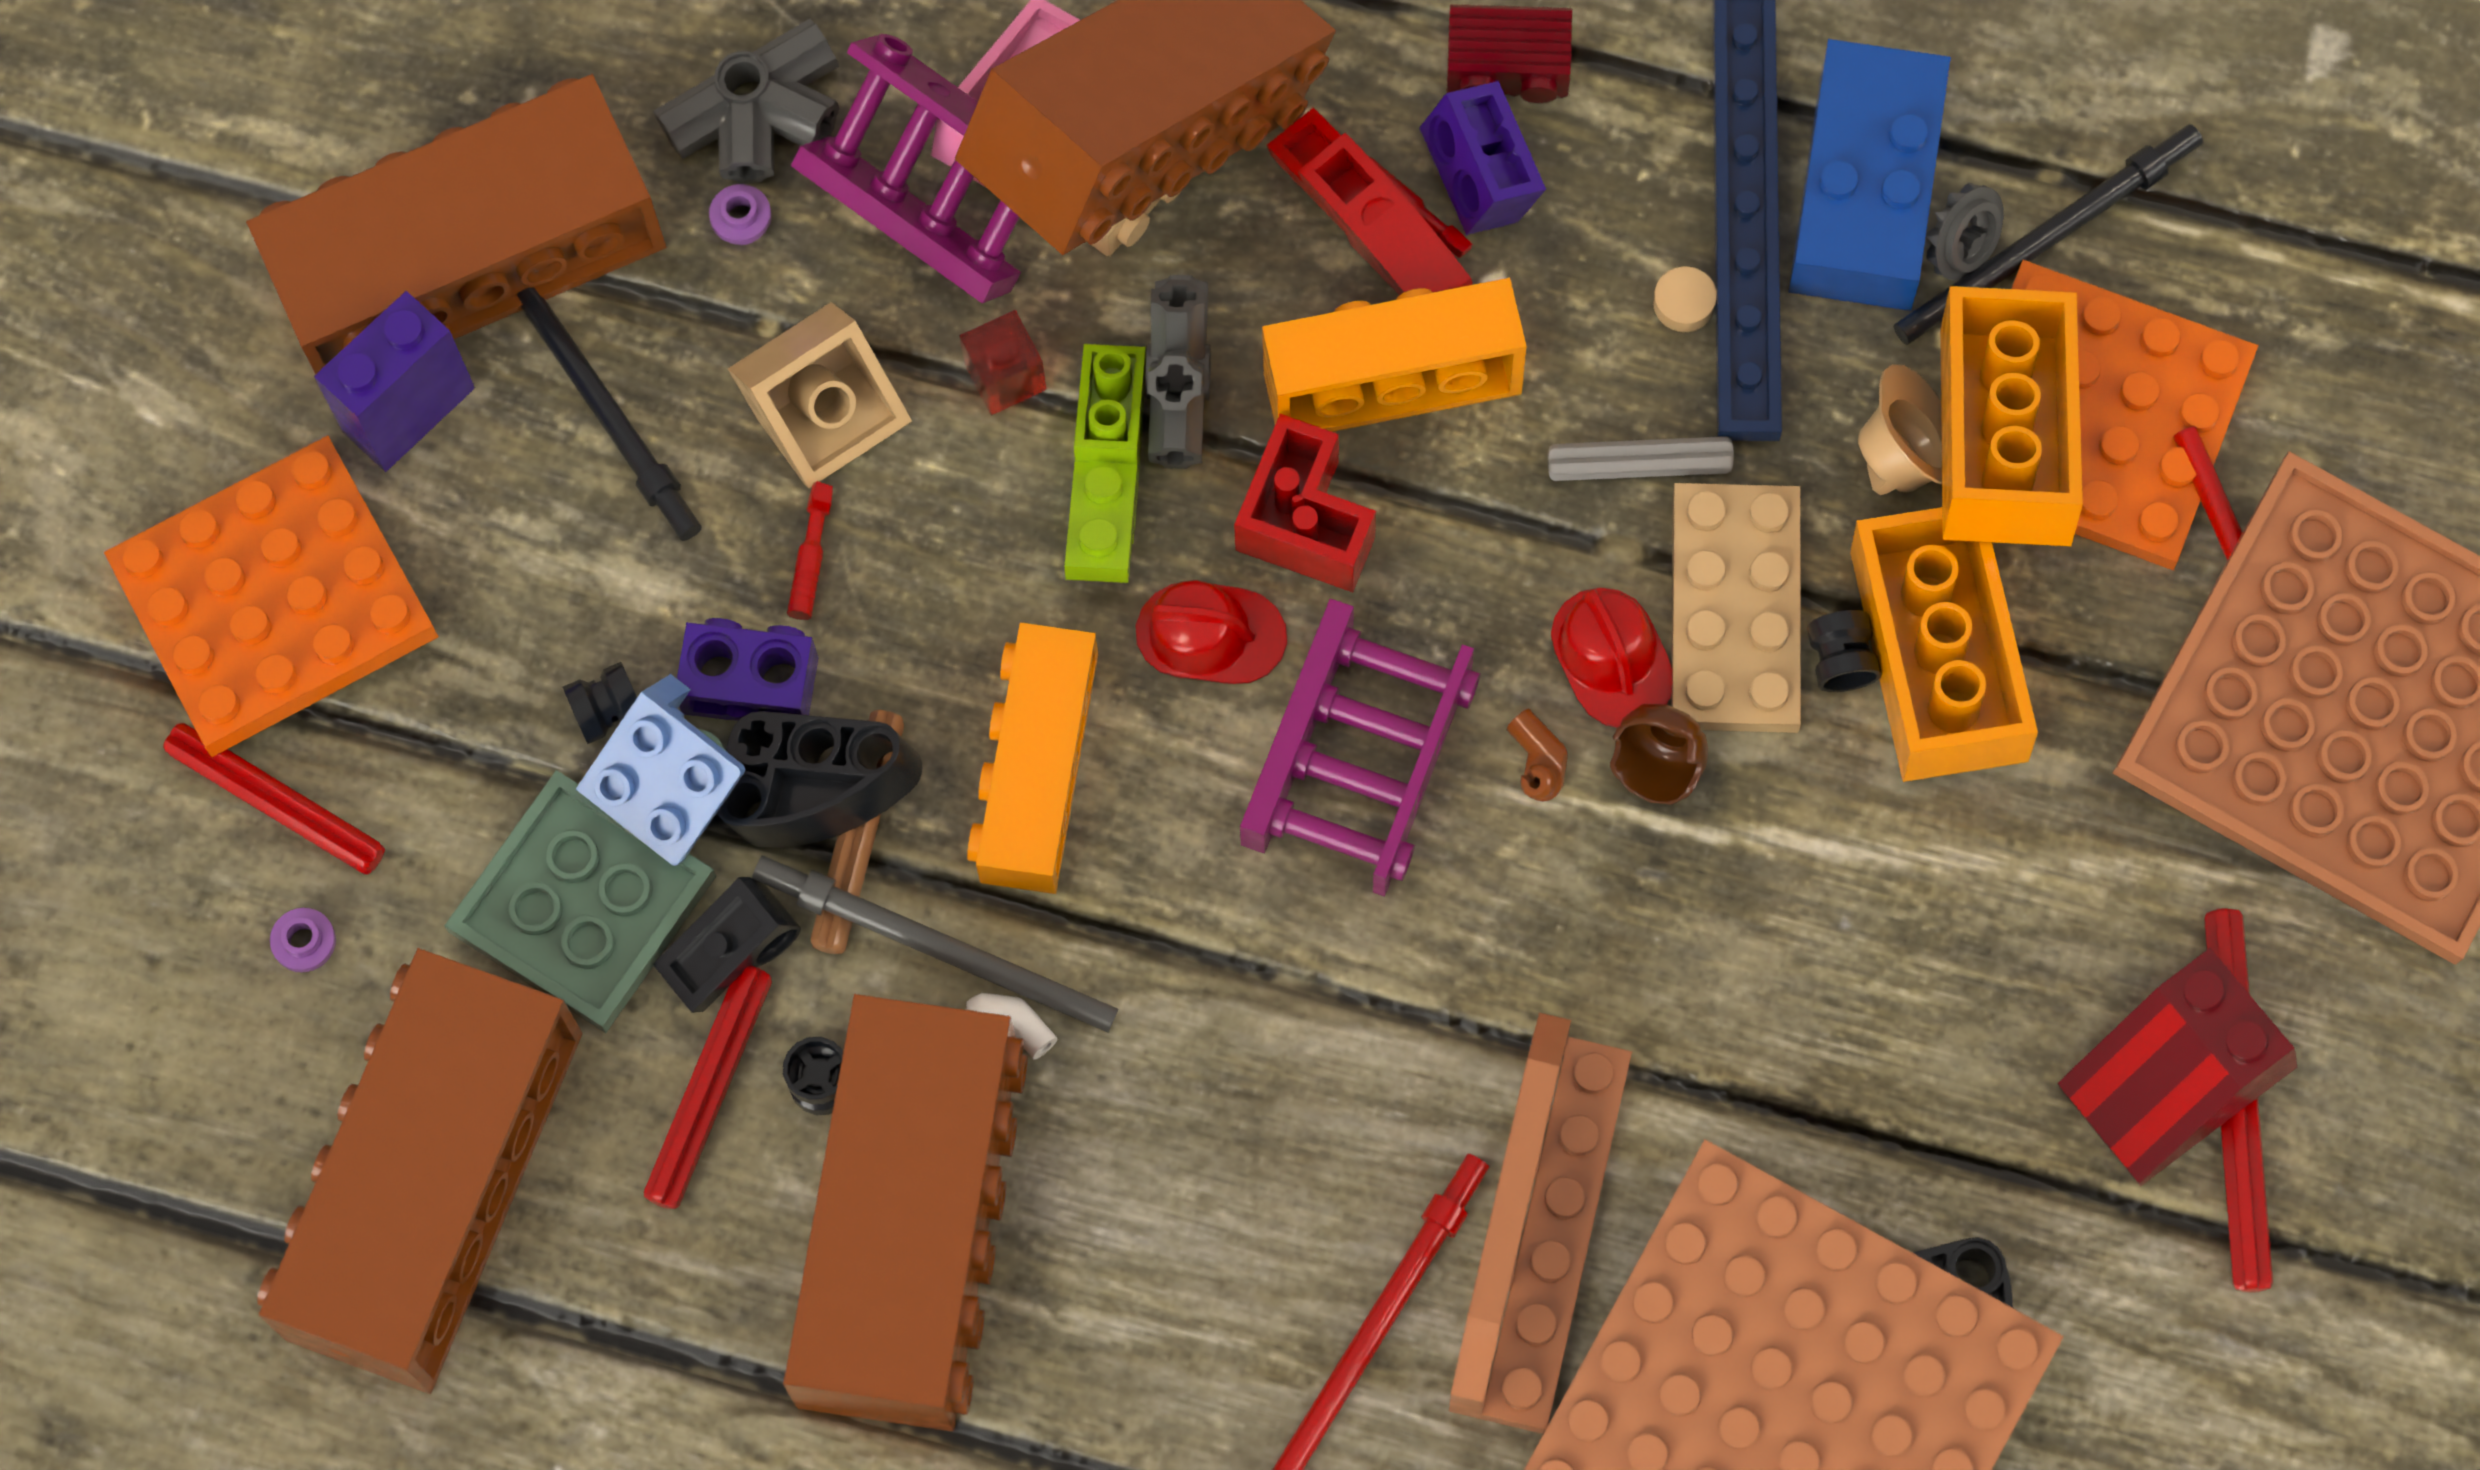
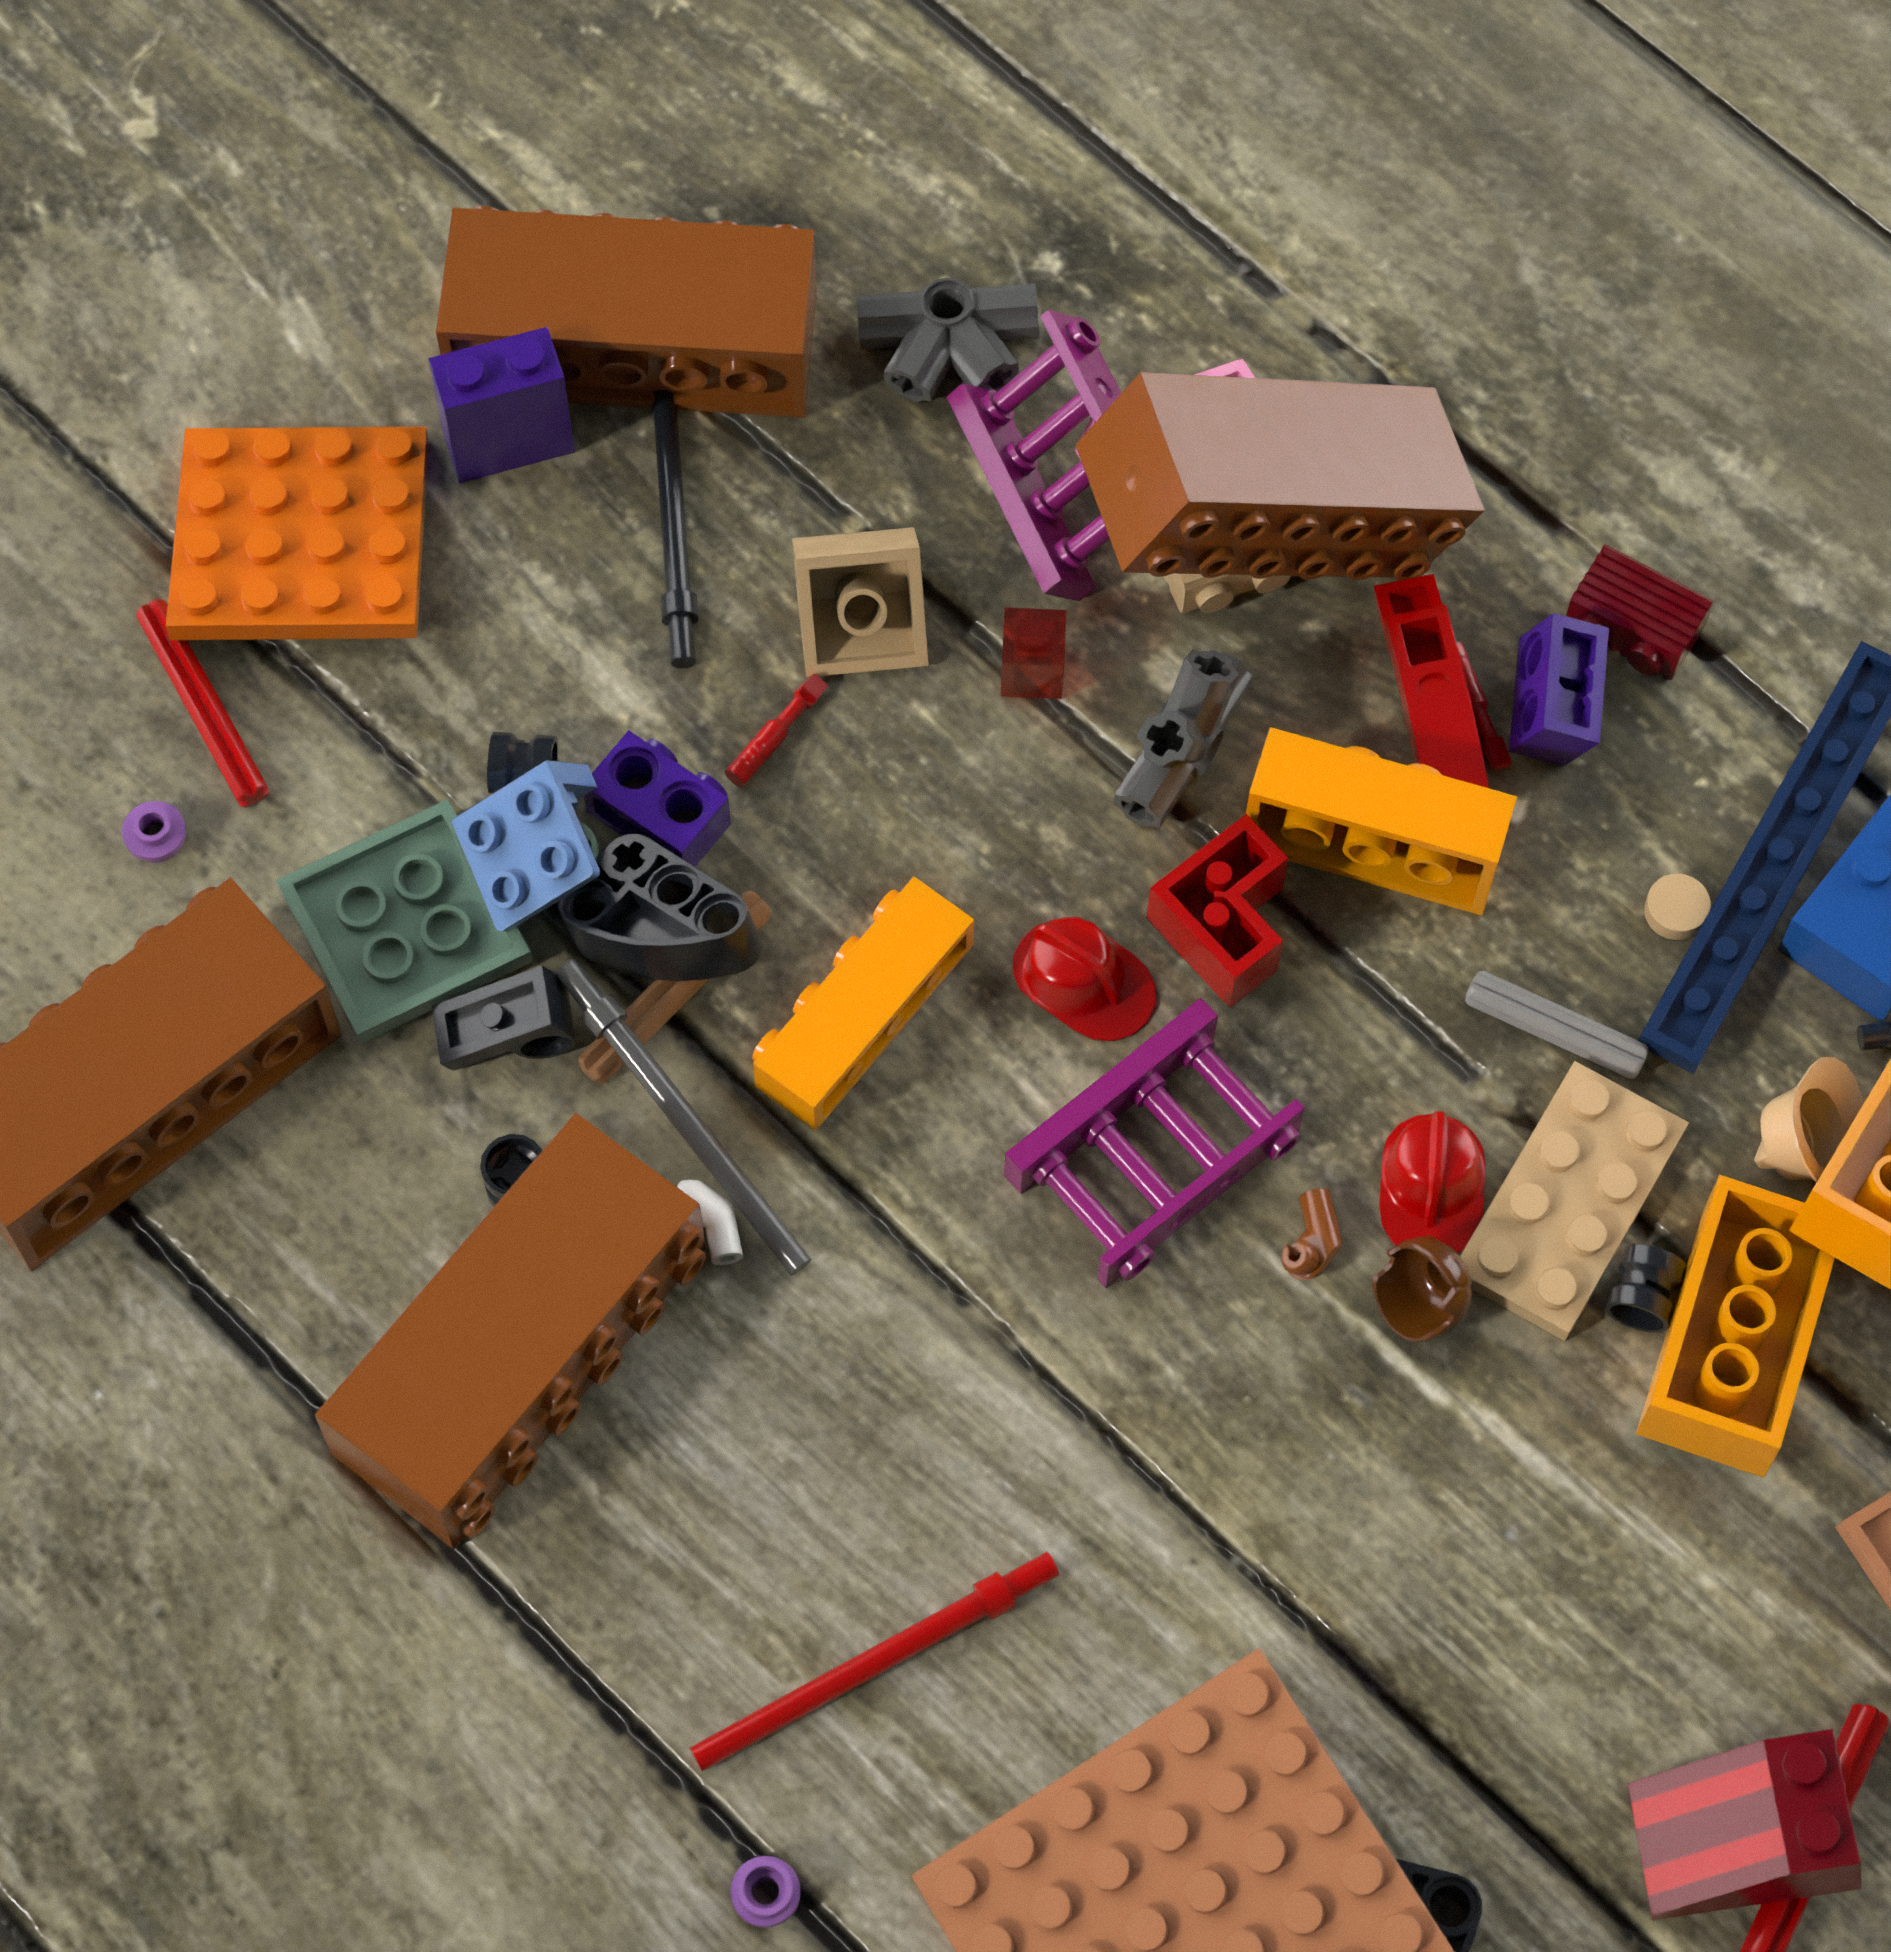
camera: 25 degrees right, 5 degrees down
red axle [644,966,772,1209] -> none
medium lavender plate [709,184,771,245] -> none
lime slope [1064,344,1146,583] -> none
nougat plate [1448,1013,1632,1434] -> none

